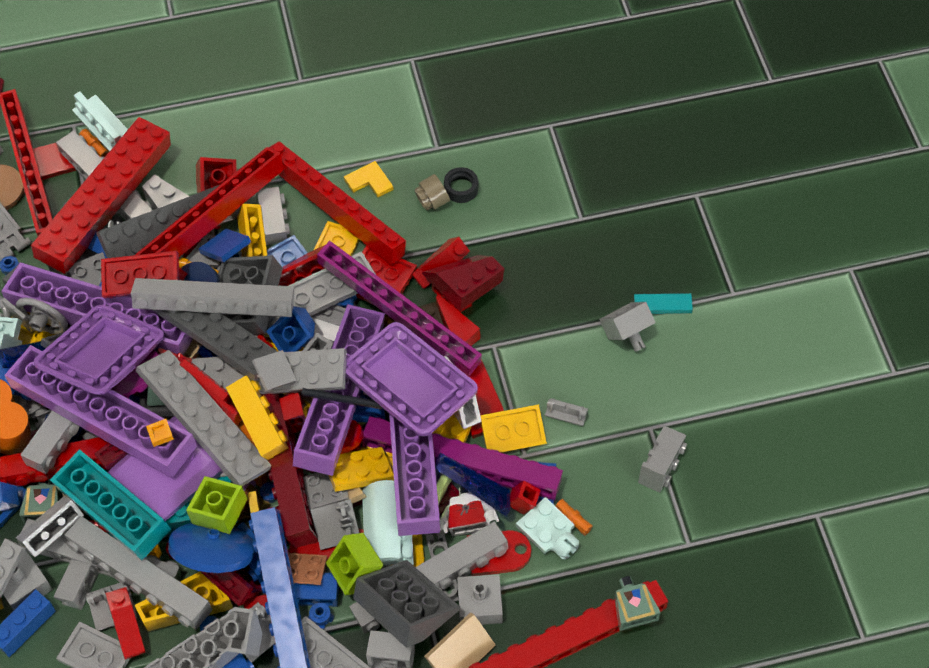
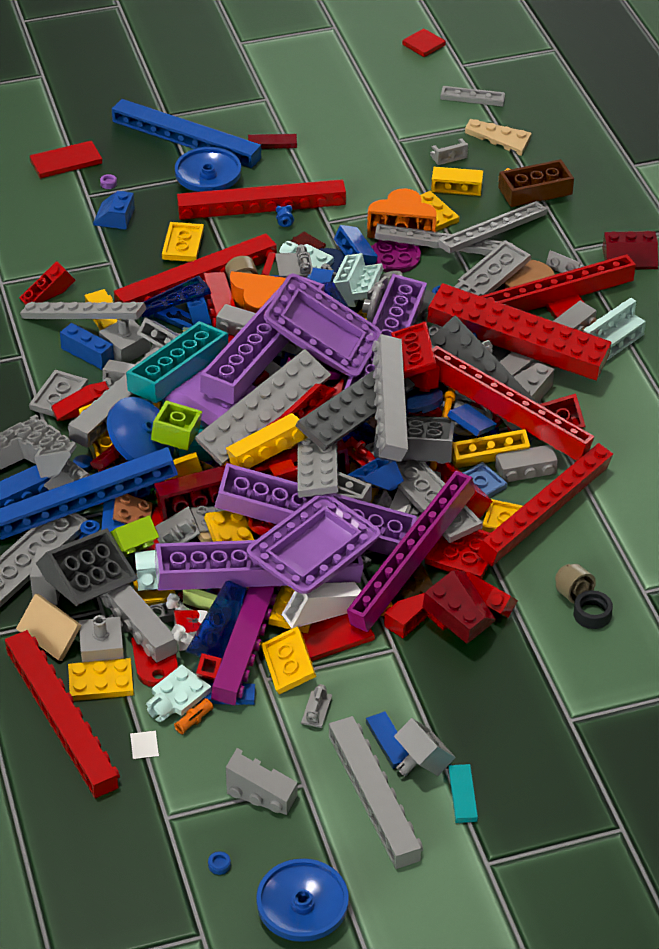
camera: 85 degrees right, 15 degrees down
light orange plate [146,419,174,447] -> none
light grey piece [252,350,296,391] -> none
black bar [301,388,382,409] -> none
yellow tile [344,161,394,197] -> none
sand green torso [614,576,660,631] -> none
none -> yellow plate [68,658,134,701]
none -> white sticker [130,731,159,759]
none -> blue tile [208,852,231,875]
none -> blue dish [257,859,349,942]
none -> light grey brick [329,716,423,869]
none -> blue tile [366,711,409,769]

